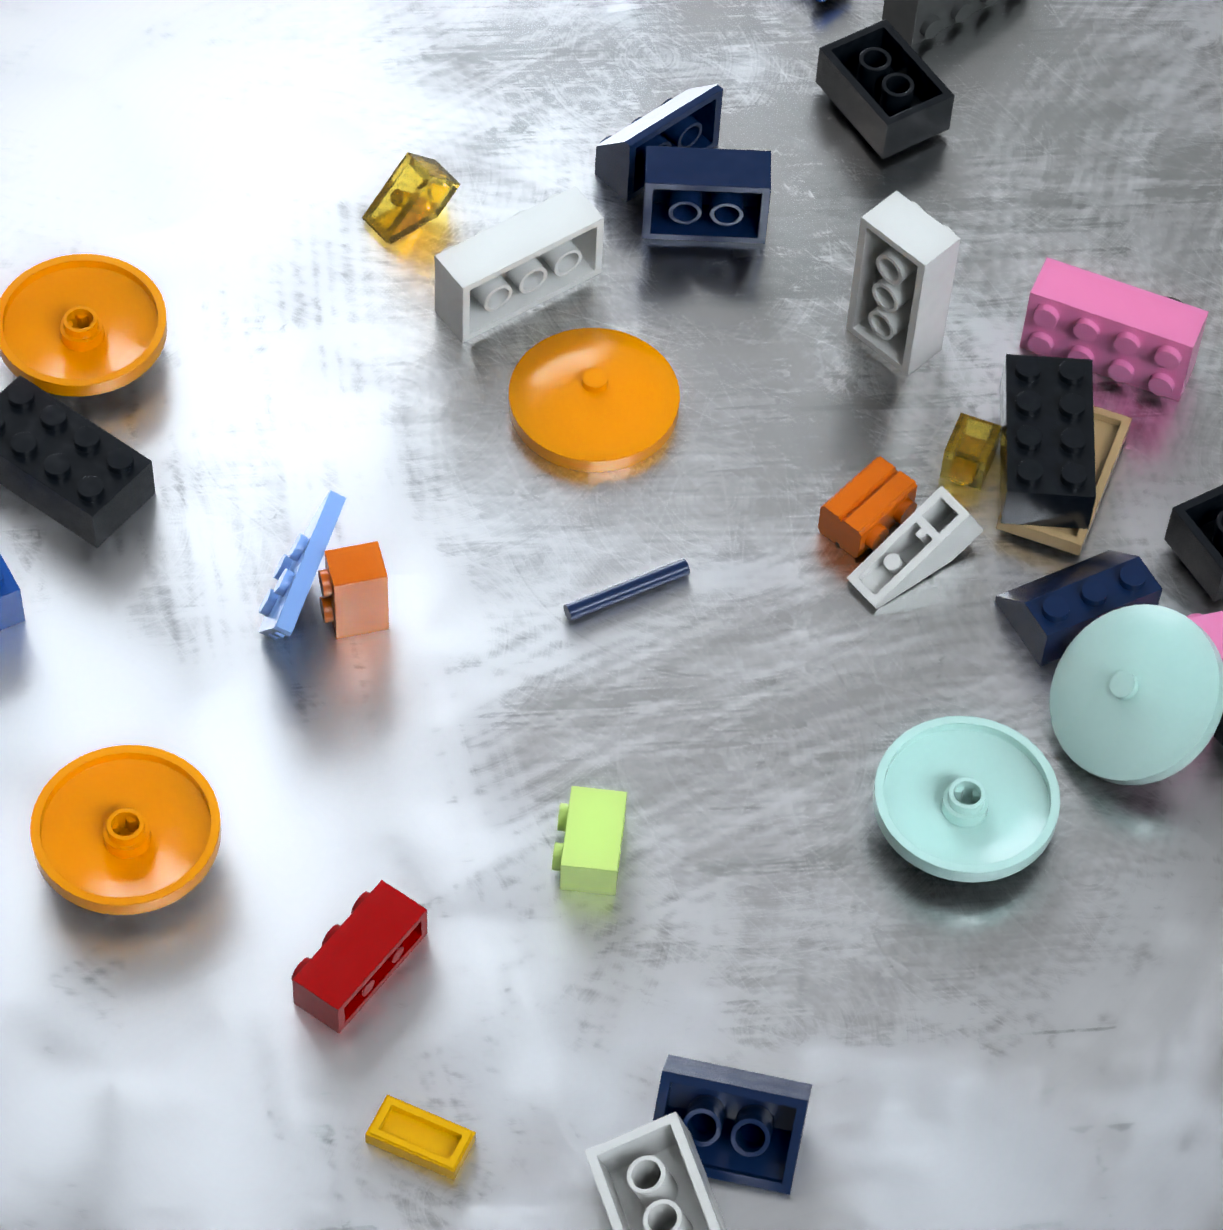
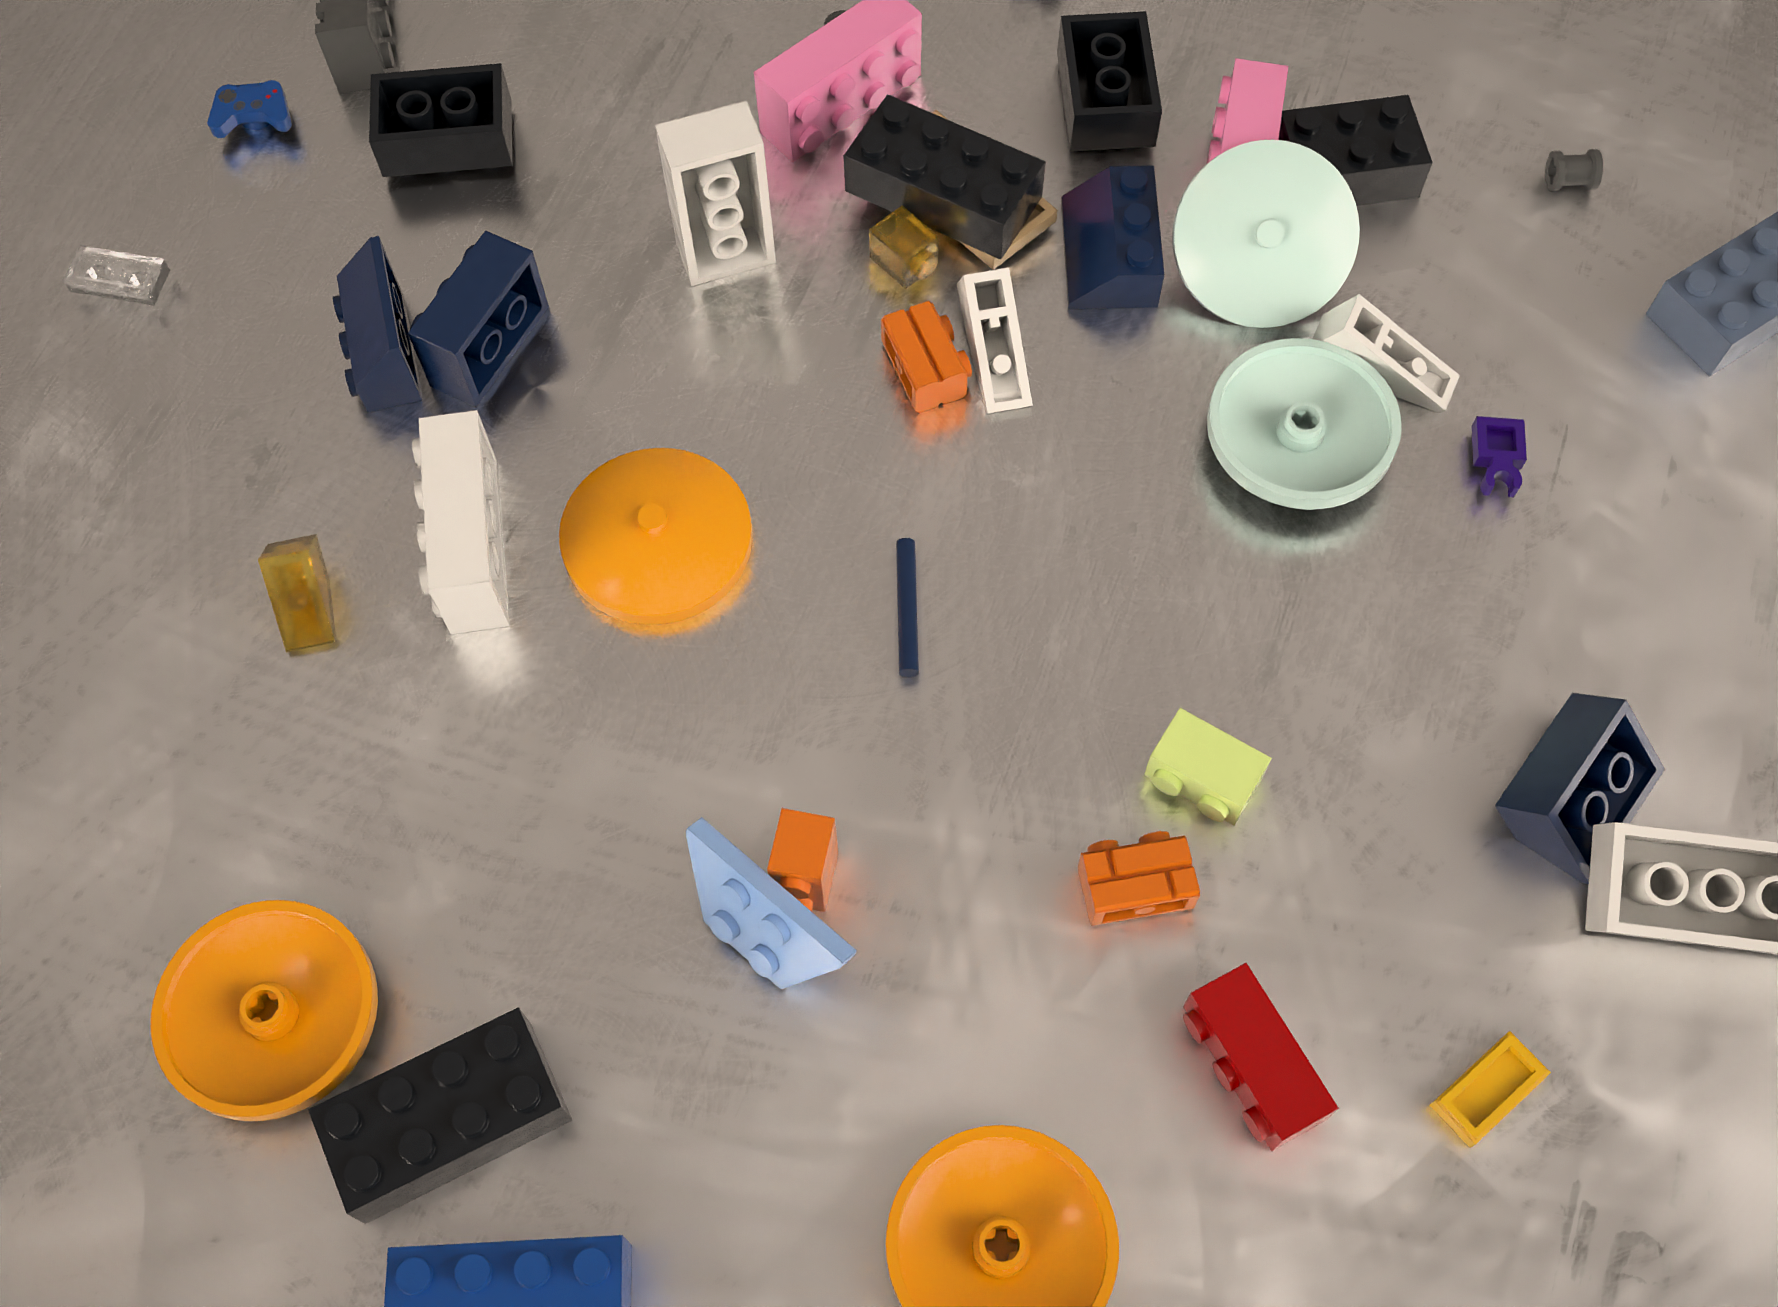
camera: 60 degrees left, 10 degrees up
none -> orange brick [1078,831,1200,926]
none -> white slope [1312,294,1460,414]
none -> dark purple plate [1471,416,1527,498]

